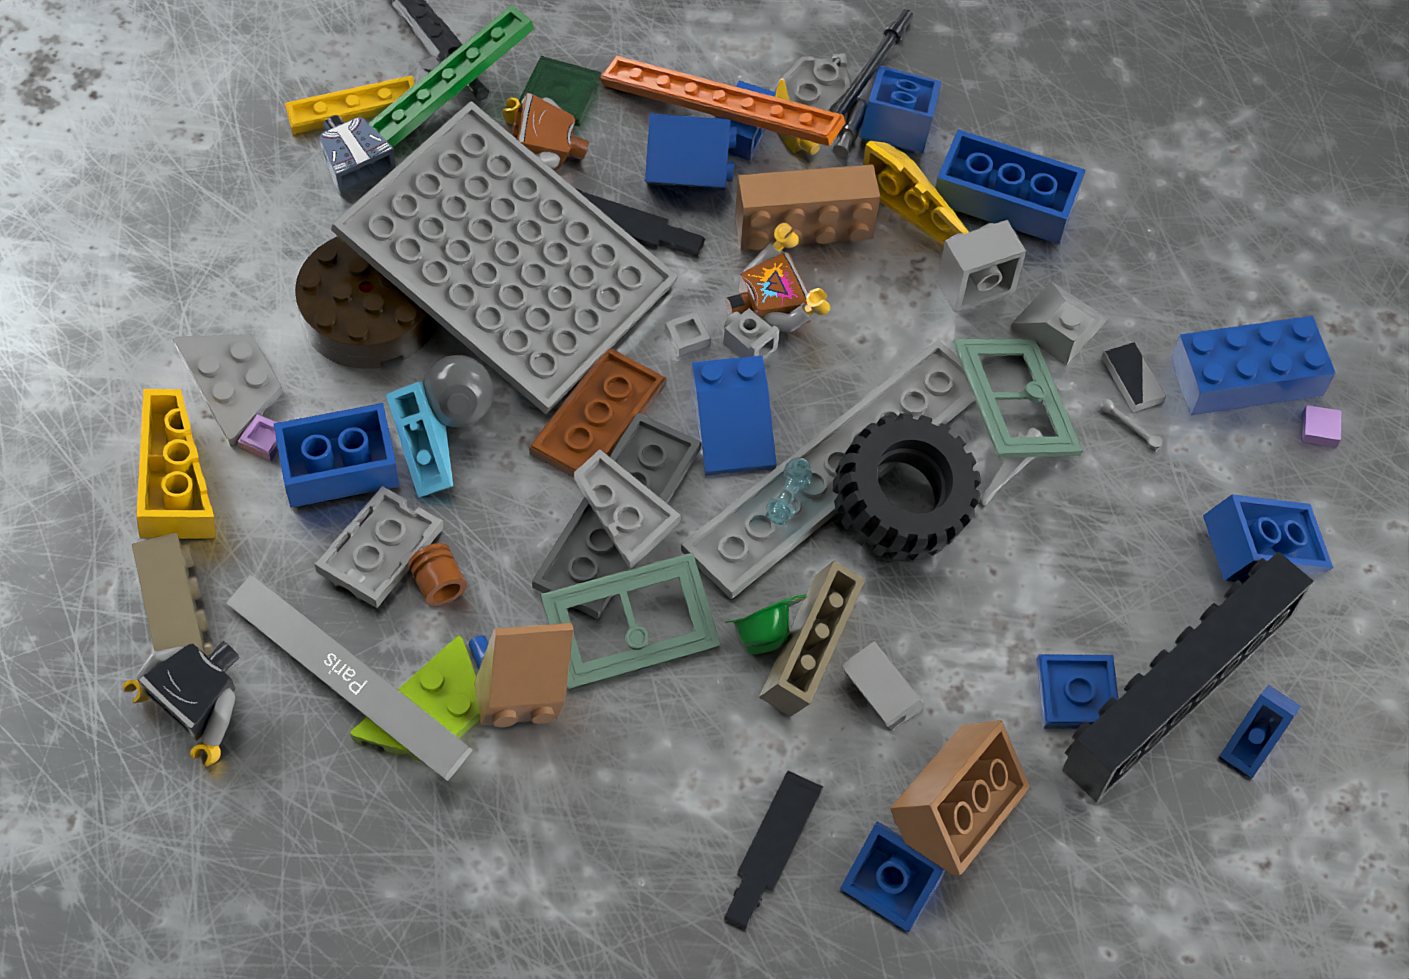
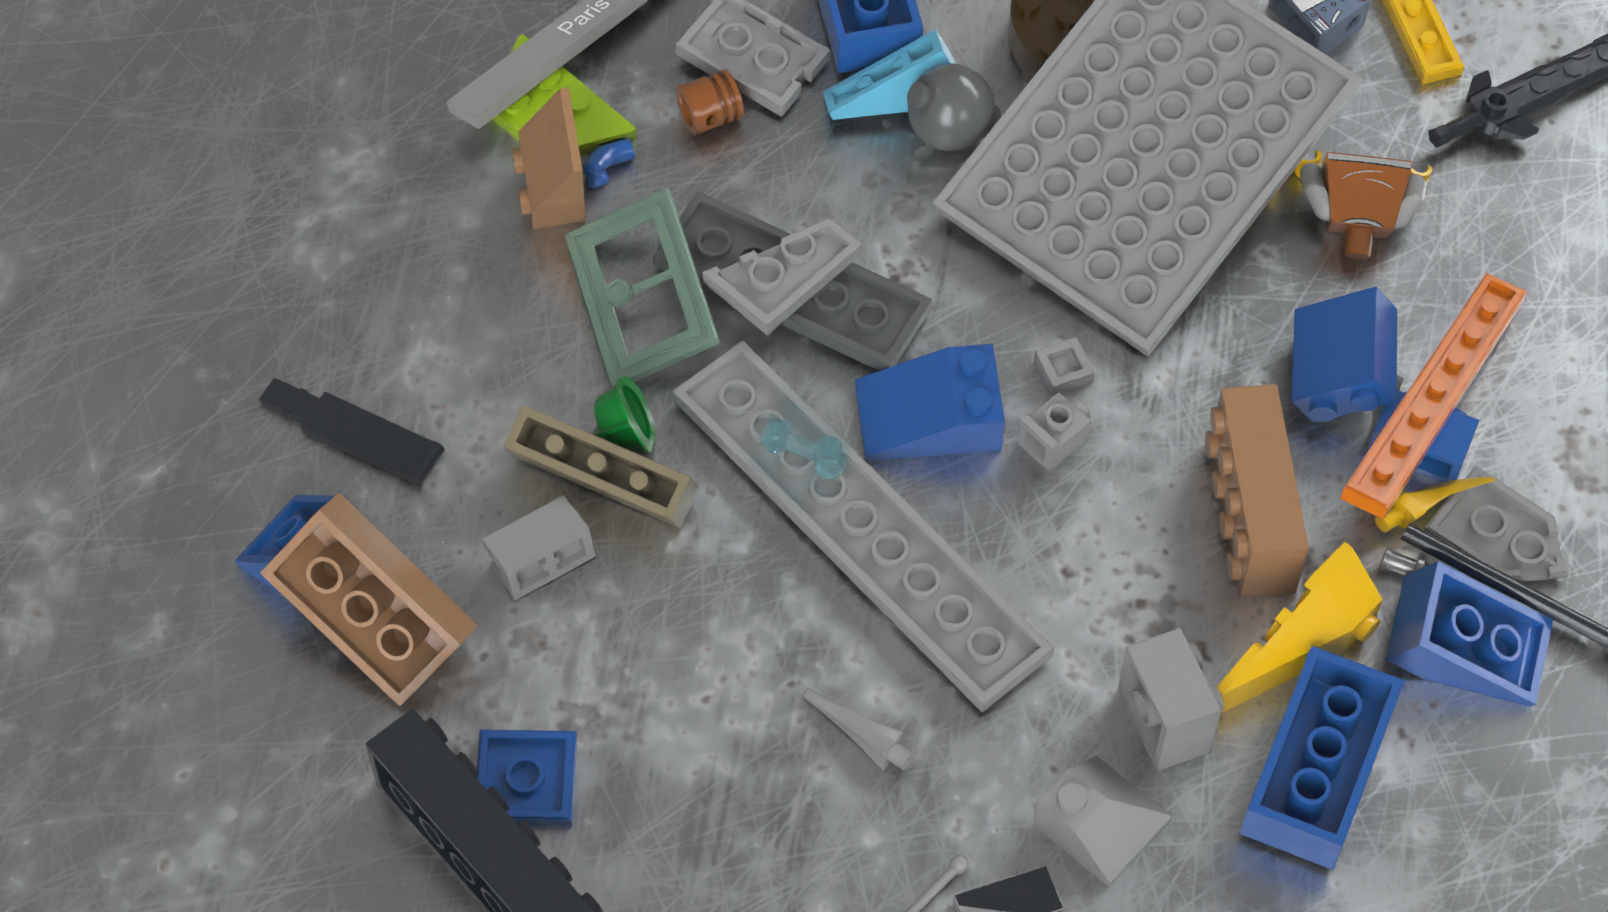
camera: 95 degrees right, 0 degrees up
green plate [368,4,535,147] -> none
clear green tile [519,56,602,127] -> none
dark orange tile [529,348,667,478] -> none
black piece [576,189,705,256] -> none
torso [725,223,830,333] -> none
black tyre [832,413,981,561] -> none
sand green door [953,339,1083,458] -> none

